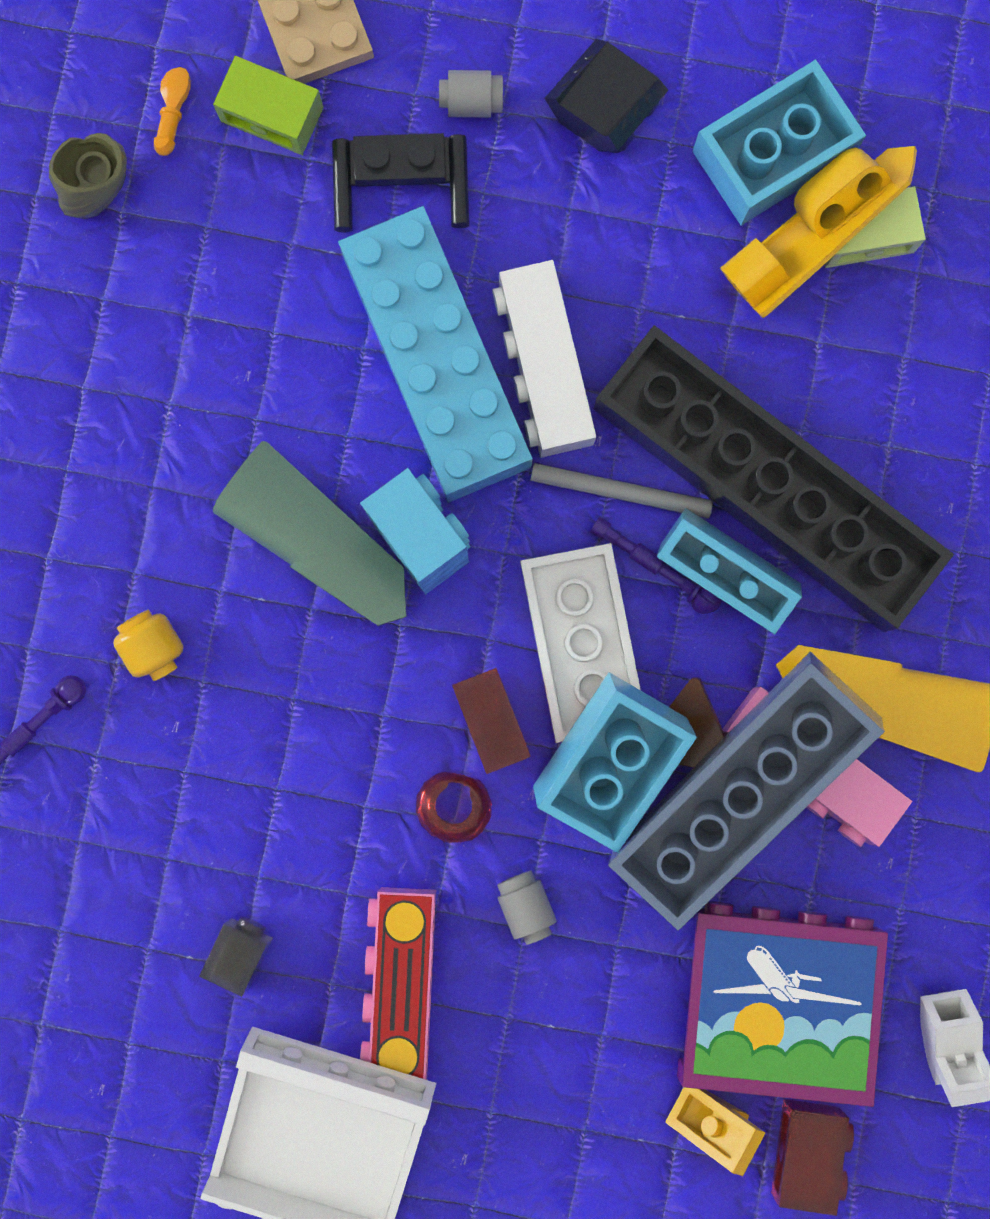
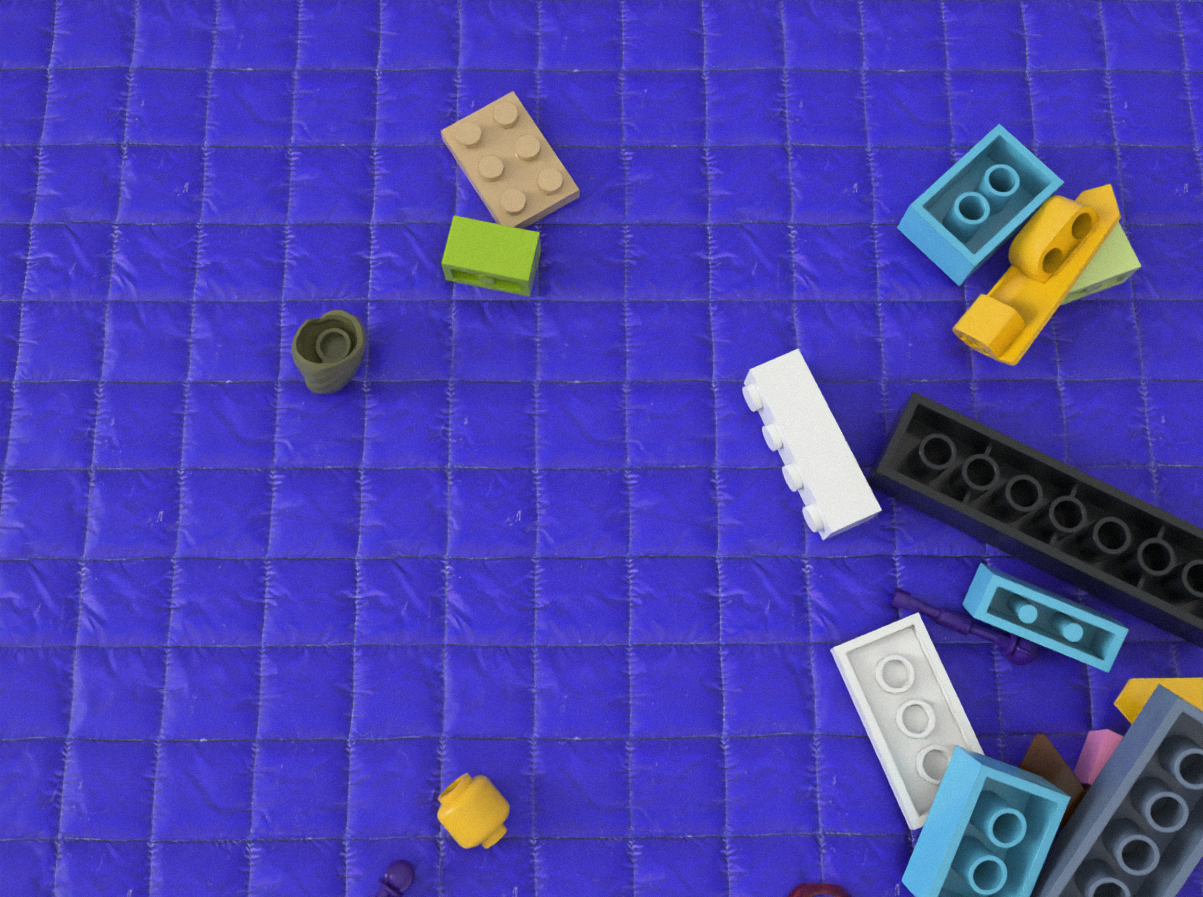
camera: 15 degrees left, 10 degrees down
light orange piece [153,67,191,156] -> none
sand green panel [213,441,407,626] -> none
black plate [332,133,469,232] -> none
medium azure brick [338,206,532,503] -> none
medium azure brick [360,468,471,595] -> none
light grey brick [439,70,503,118] -> none
clear red brick [452,668,531,774] -> none
light grey bar [530,463,713,519] -> none
black slope [544,39,668,153] -> none

